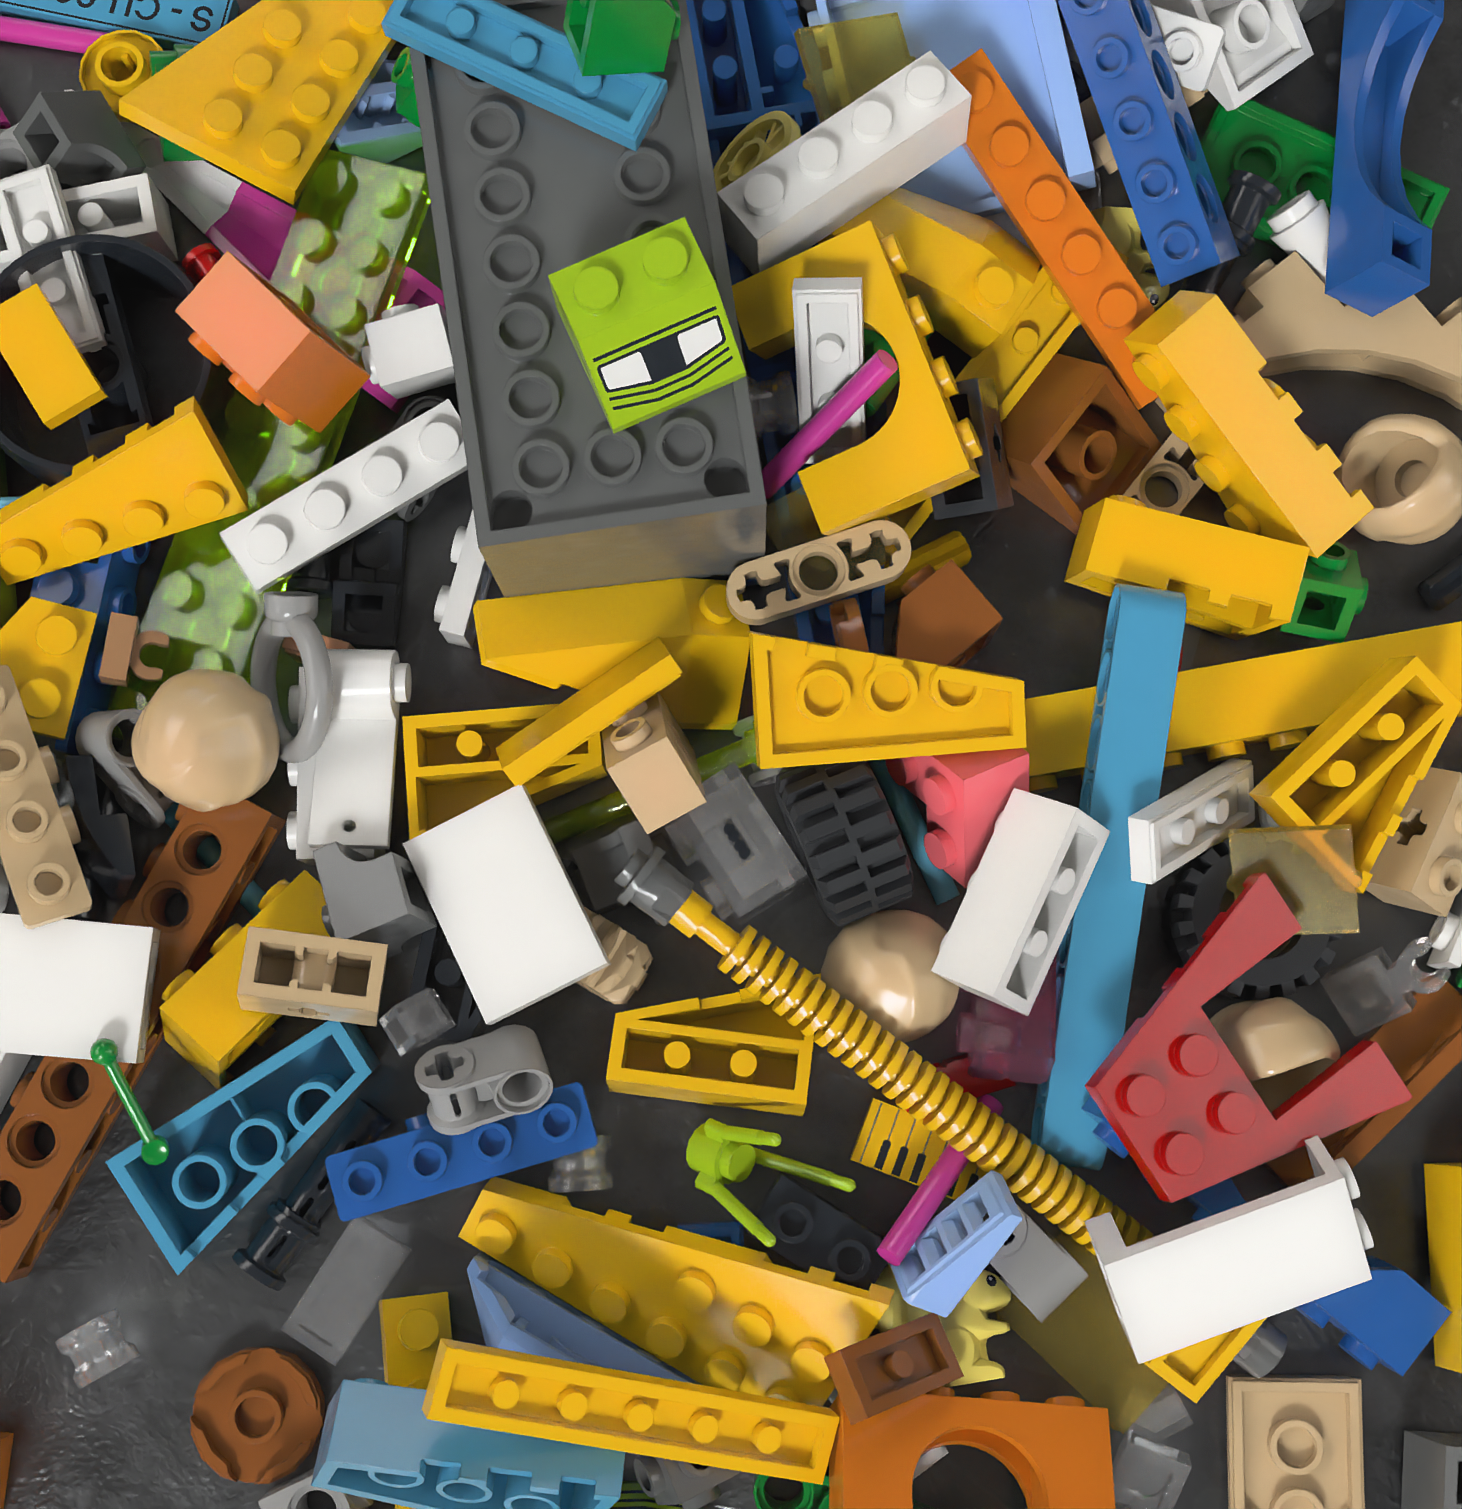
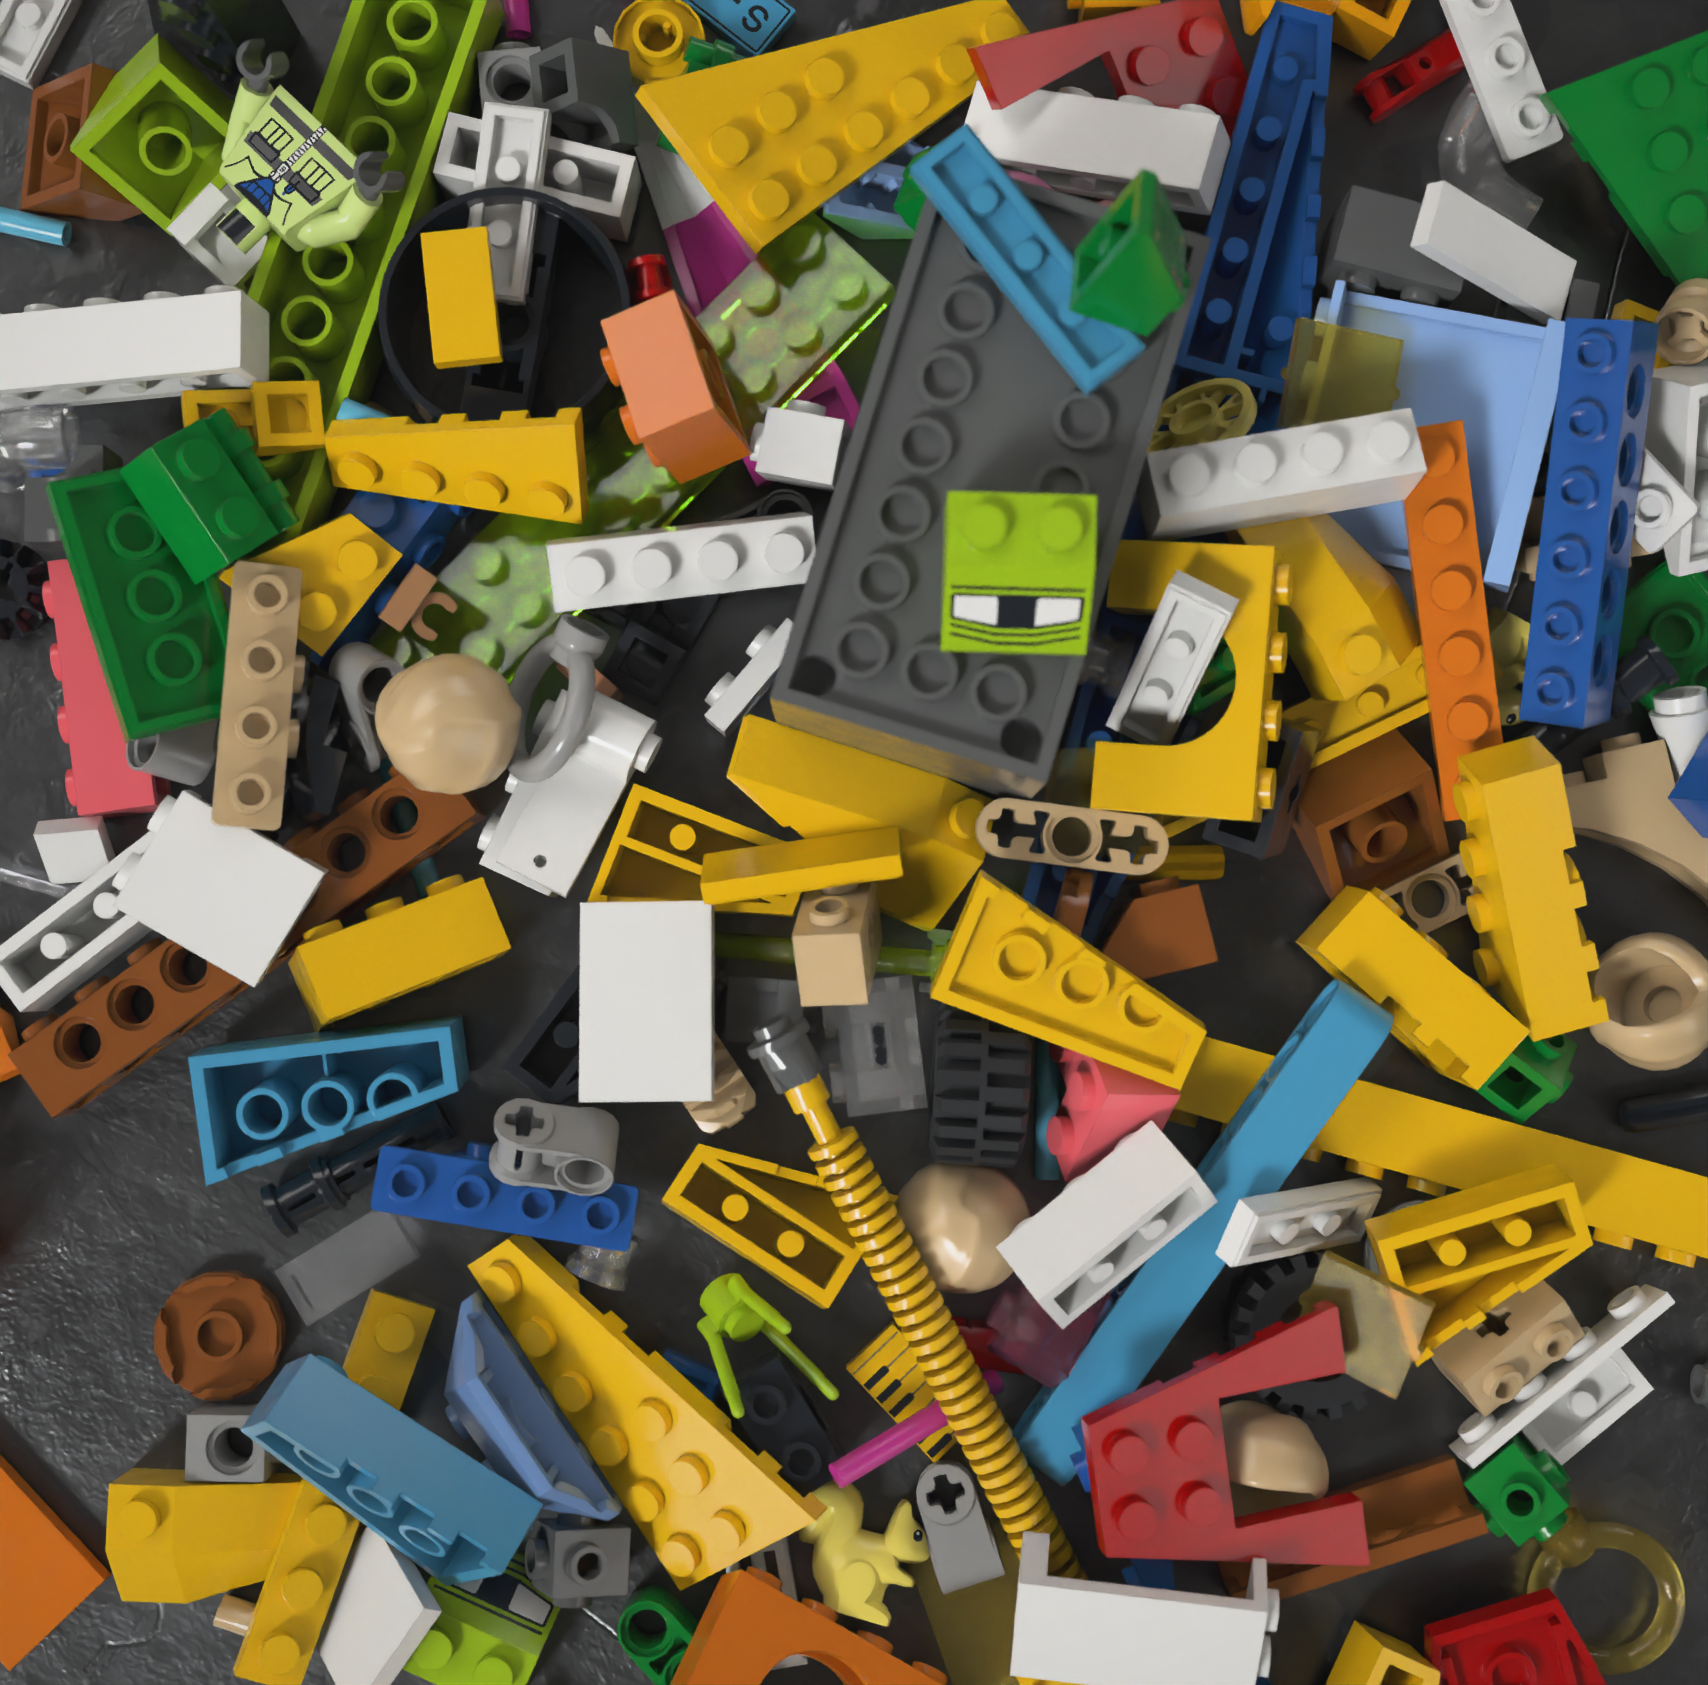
camera: 20 degrees right, 5 degrees up
clear wheel [55,1308,140,1390] -> none
green hinge [90,1038,169,1165] -> none
tan brick [237,926,388,1027] -> none
brick [313,841,437,959] -> none
clear piece [379,988,456,1056] -> none
yellow plate [421,1338,840,1485] -> none
dark pink bar [761,349,898,499] -> none
dark orange plate [823,1313,964,1425] -> none
light blue slope [890,1170,1022,1318] -> none
clear plate [1320,937,1451,1037] -> none

